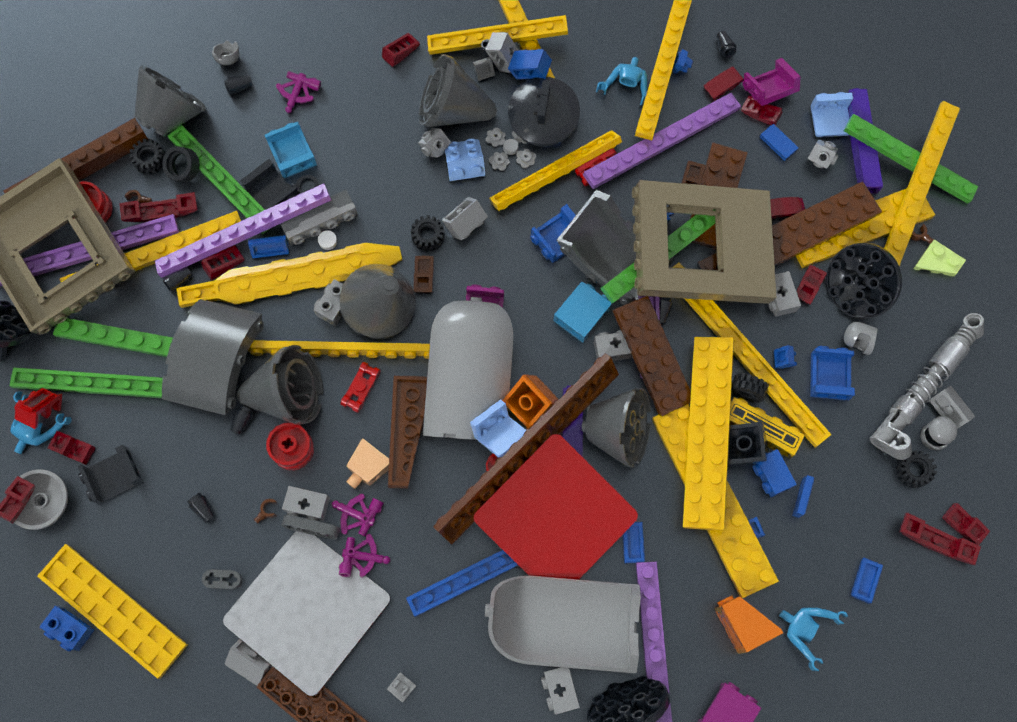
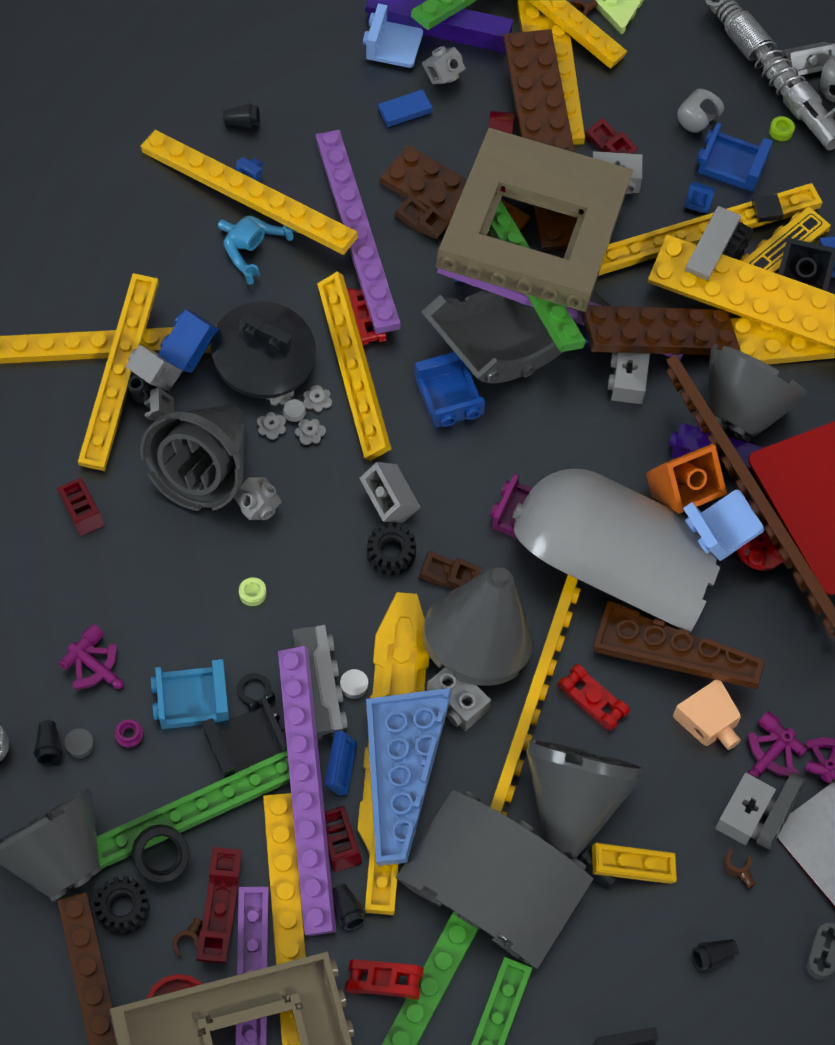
camera: 75 degrees left, 10 degrees down
red wheel [266,423,314,470] -> none
light blue bracket [445,139,486,181] -> none
dark azure panel [553,282,612,343] -> none
dark red slope [703,66,744,101] -> none
dark red slope [741,95,783,126] -> none
magenta panel [743,58,801,106] -> none
black bracket [826,243,902,319] -> none
none -> dark grey tile [64,728,94,759]
none -> magenta plate [114,719,143,748]
none -> yellowish green tile [239,577,267,606]
none -> red plate [344,959,424,1000]
none -> medium blue wing [366,688,452,866]
none -> yellow tile [592,843,677,884]
none -> light grey tile [685,206,741,281]
none -> black tile [752,194,784,223]
none -> lime tile [769,116,795,141]

